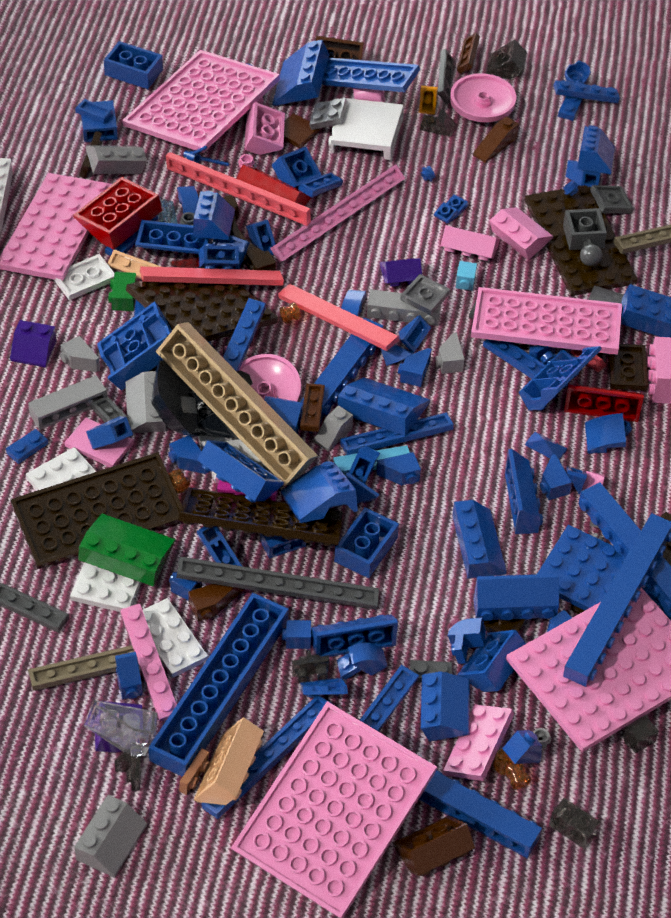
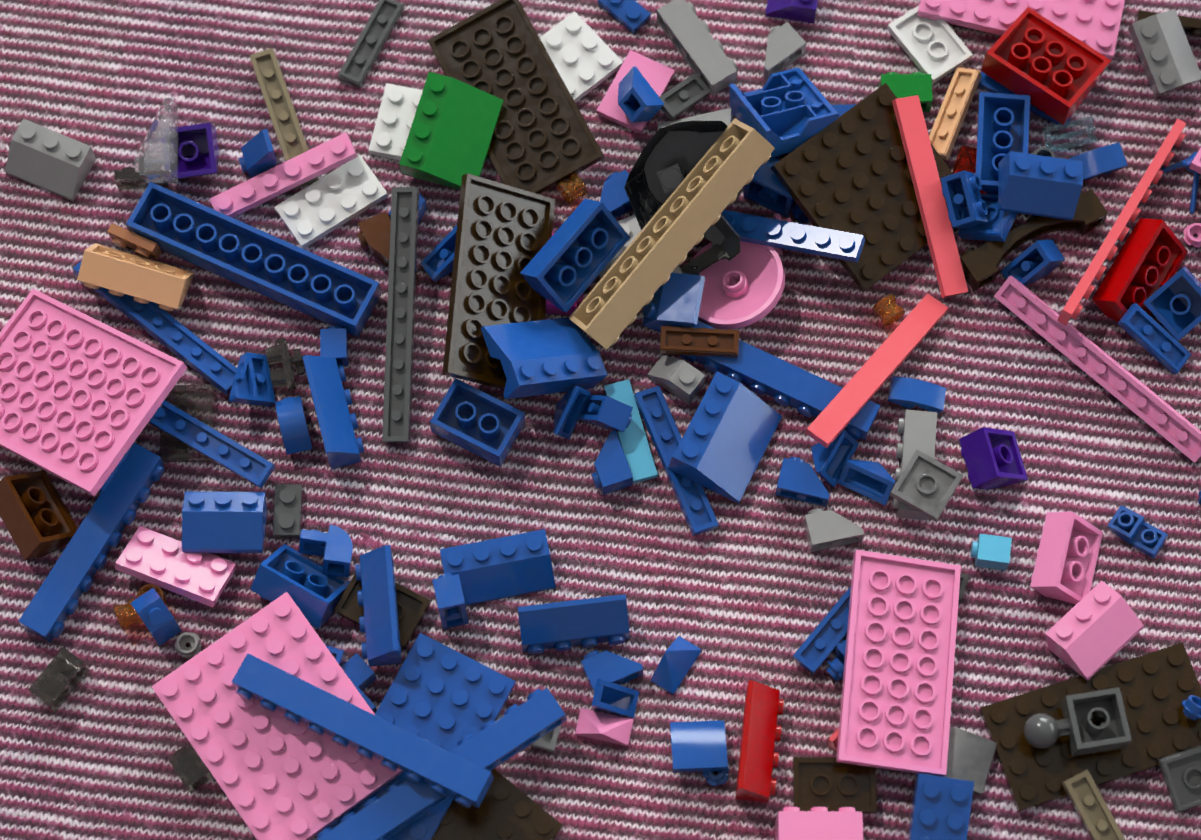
camera: 90 degrees right, 20 degrees up
blue piece [519,346,602,411] -> none
none -> blue slope [432,573,469,629]

